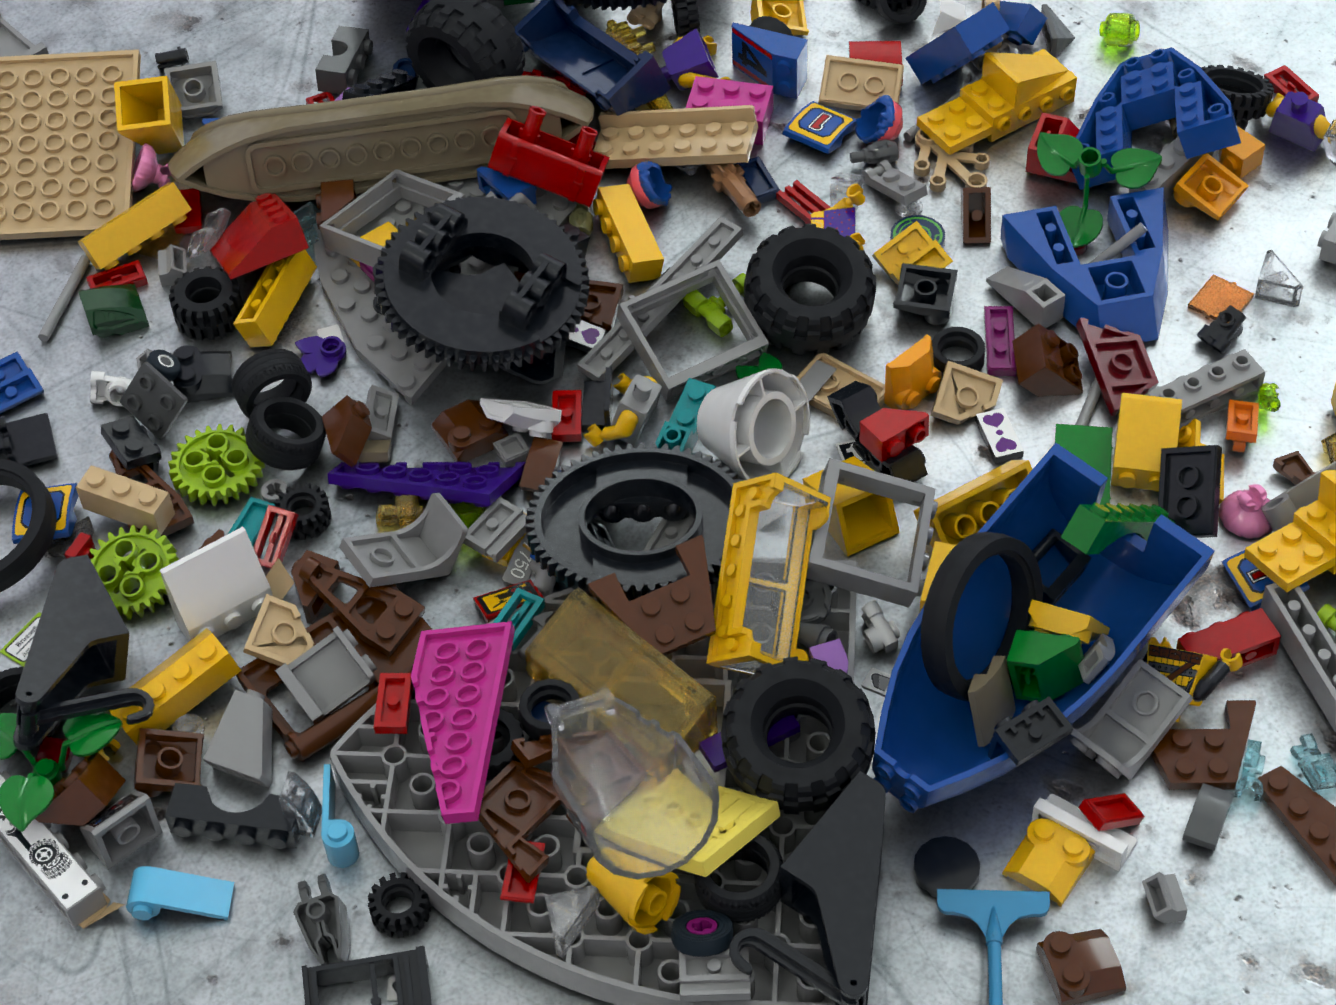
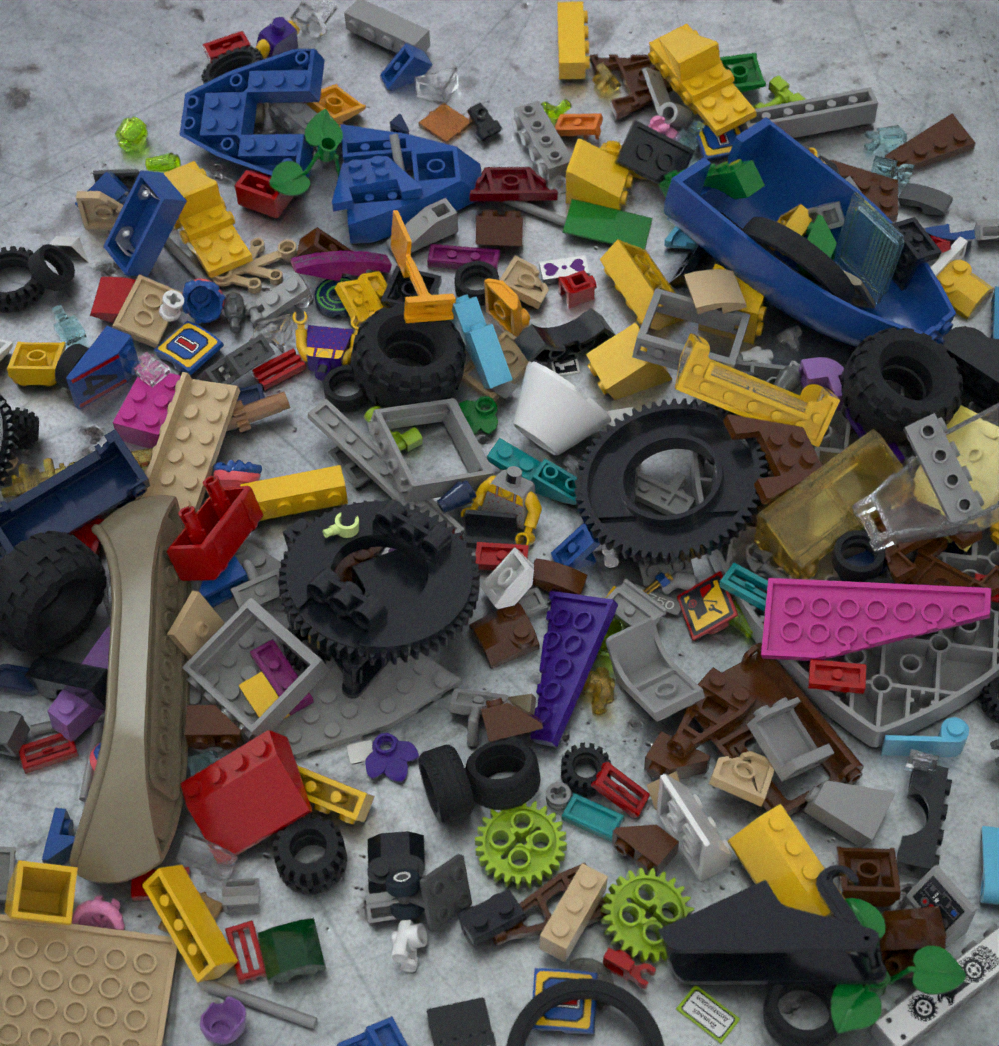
camera: 85 degrees left, 5 degrees up
olive piece [569,202,593,236] -> none
dark purple torso [660,28,731,91] -> none
red slope [859,408,929,463] -> none
none -> clear light blue plate [52,305,87,346]
none -> clear tile [134,352,170,387]
none -> clear neon green cone [145,152,181,173]
none -> white bush [159,290,184,322]
none -> tan plate [167,591,225,660]
none -> dark grey slope [197,333,275,385]
none -> medium lavender hair [200,997,246,1044]
none -> magenta slope [291,251,392,281]
none -> yellowish green piece [323,512,359,538]
none -> blue wing [332,156,423,212]
none -> blue slope [380,43,432,90]
none -> dark blue slope [390,114,409,134]
none -> light orange piece [390,210,456,323]
none -> dark blue cone [436,480,476,514]
none -> medium azure arch [450,294,513,389]
none -> red window [559,270,597,309]
none -> clear light blue plate [673,120,705,150]
none -> tan slope [684,269,747,314]
none -> clear light blue piece [834,192,904,304]
none -> light grey brick [903,413,985,526]
none -> blue slope [924,224,975,240]

